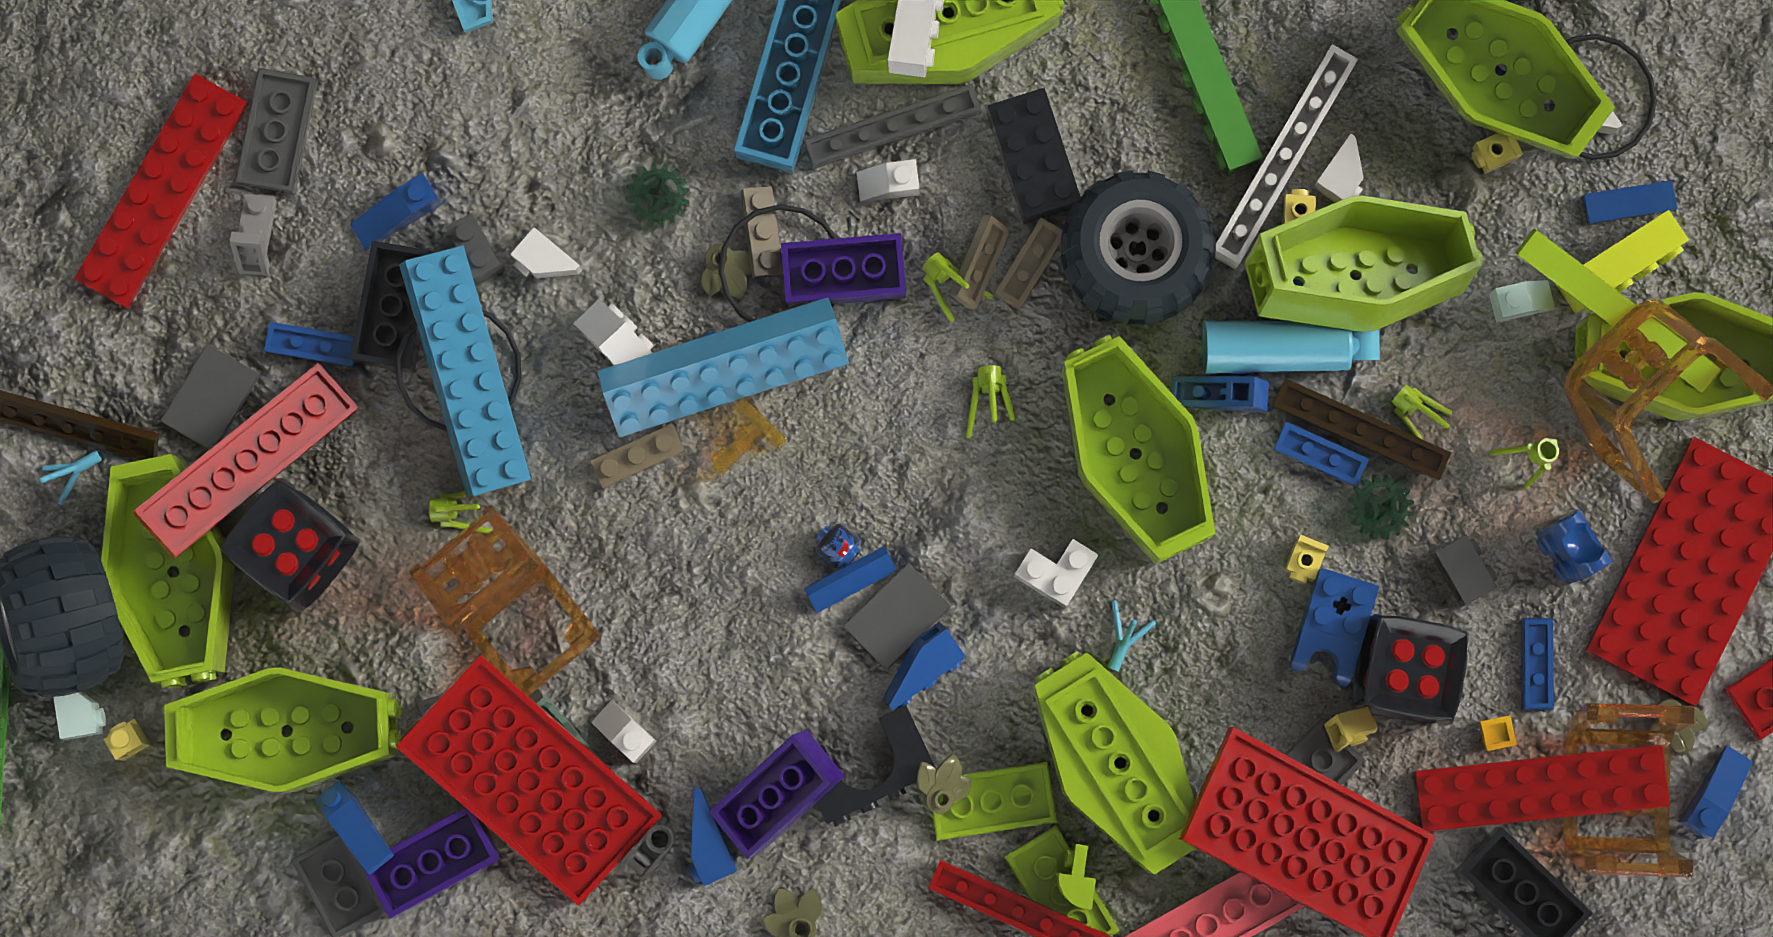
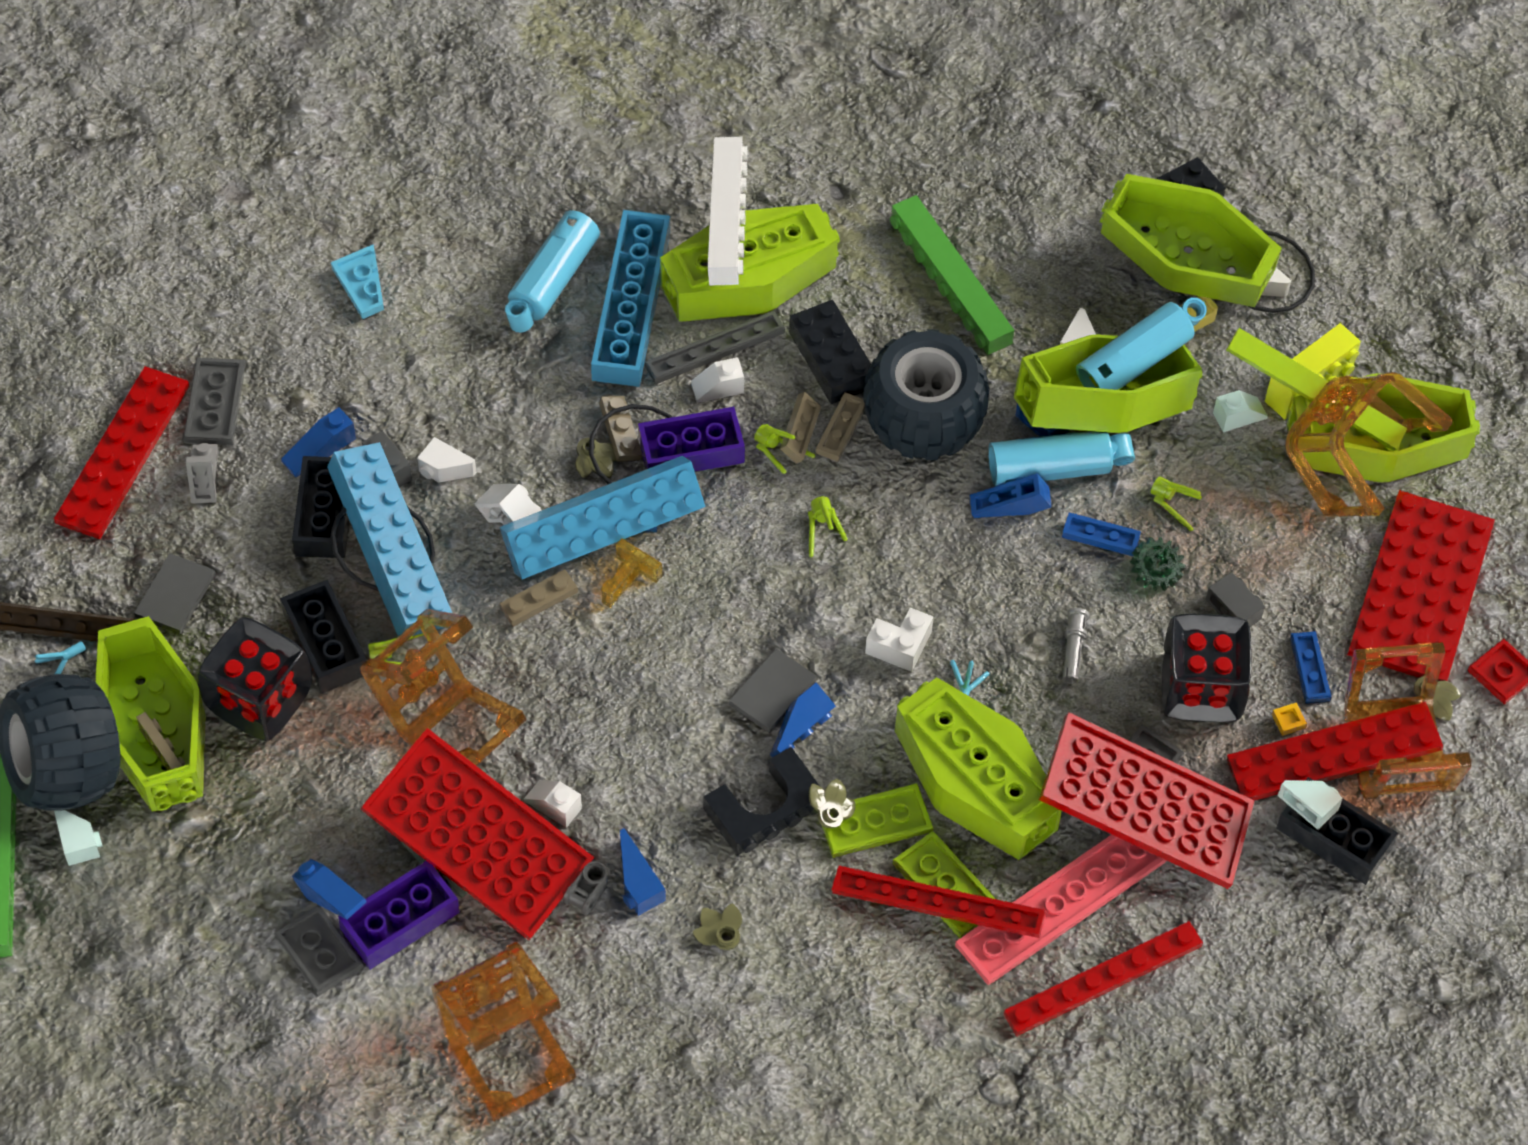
camera: 10 degrees left, 25 degrees down
light yellow brick [104,719,150,761] -> none
plate [133,363,359,559] -> none
lime container [164,667,402,793] -> none
blue plate [264,322,355,368] -> none
clear green gear [625,162,691,229] -> none
dark purple brick [709,729,845,859] -> none
blue tile [804,546,897,613] -> none
head [815,524,861,568] -> none
lime brick [1056,844,1096,910] -> none
lime container [1061,335,1216,565] -> none
white brick [1215,44,1358,270] -> none
dark brown plate [1272,378,1452,481] -> none
light yellow brick [1284,535,1329,584] -> none
blue brick [1289,568,1380,687] -> none
light yellow brick [1324,706,1377,752] -> none
lime plant [1489,438,1559,489] -> none
blue brick [1535,509,1613,584] -> none
blue tile [1582,180,1678,225] -> none
blue slope [1678,745,1753,839] -> none
none -> dark tan plate [136,712,186,771]
none -> black brick [280,580,369,693]
none -> light grey pin [1062,608,1089,684]
none -> medium azure piece [1076,298,1207,390]
none -> light aqua slope [1278,780,1343,830]

